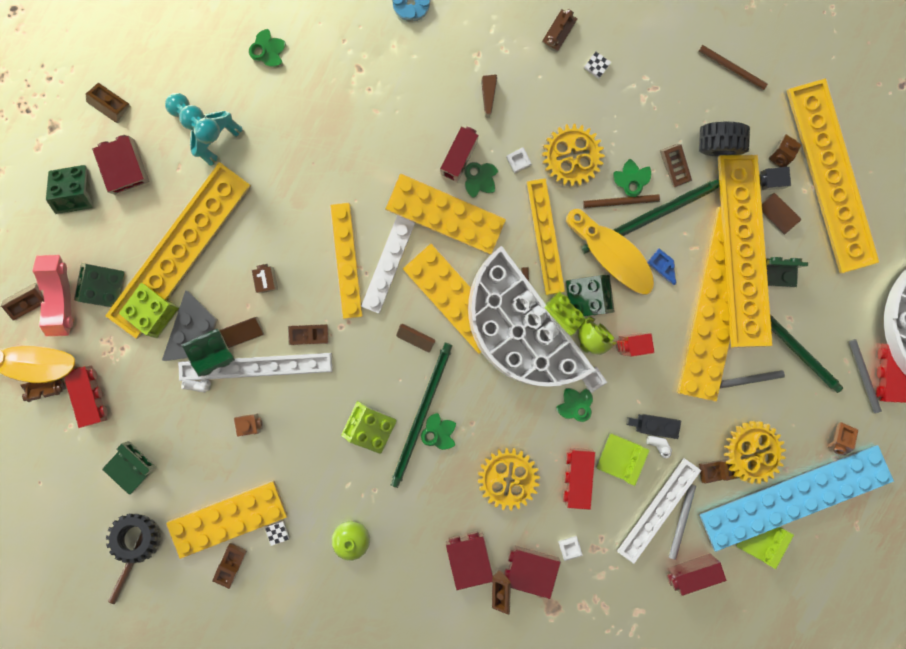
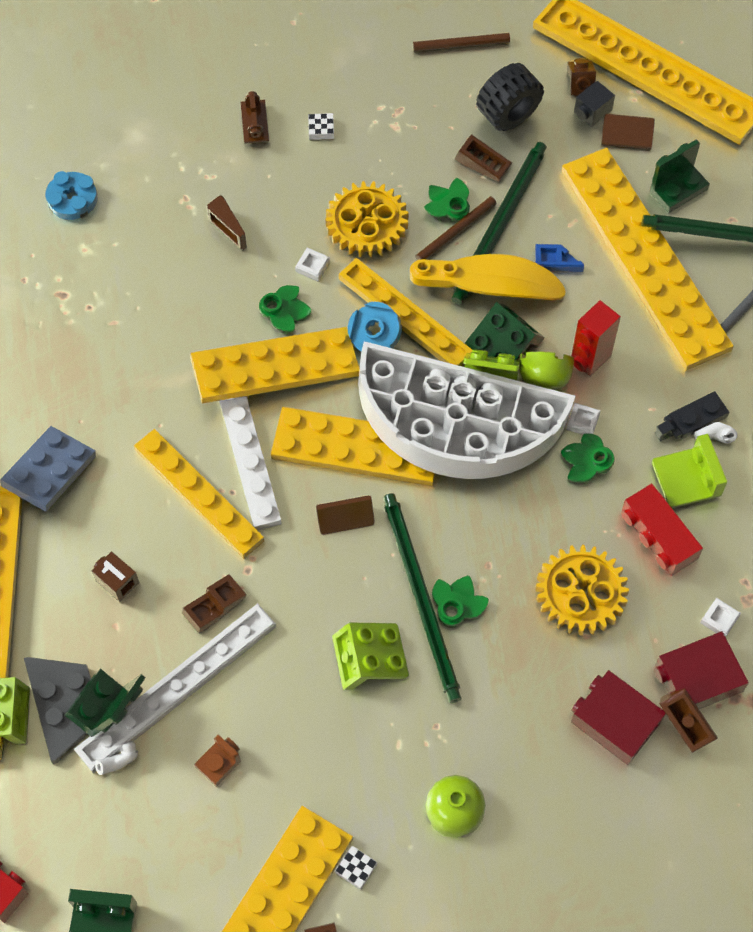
camera: 40 degrees left, 25 degrees down
reddish brown slope [220,317,264,348] -> none
dark red brick [440,126,479,183] -> none
yellow plate [718,155,773,348] -> none
none -> sand blue plate [0,426,96,512]
none -> dark azure plate [348,302,402,352]

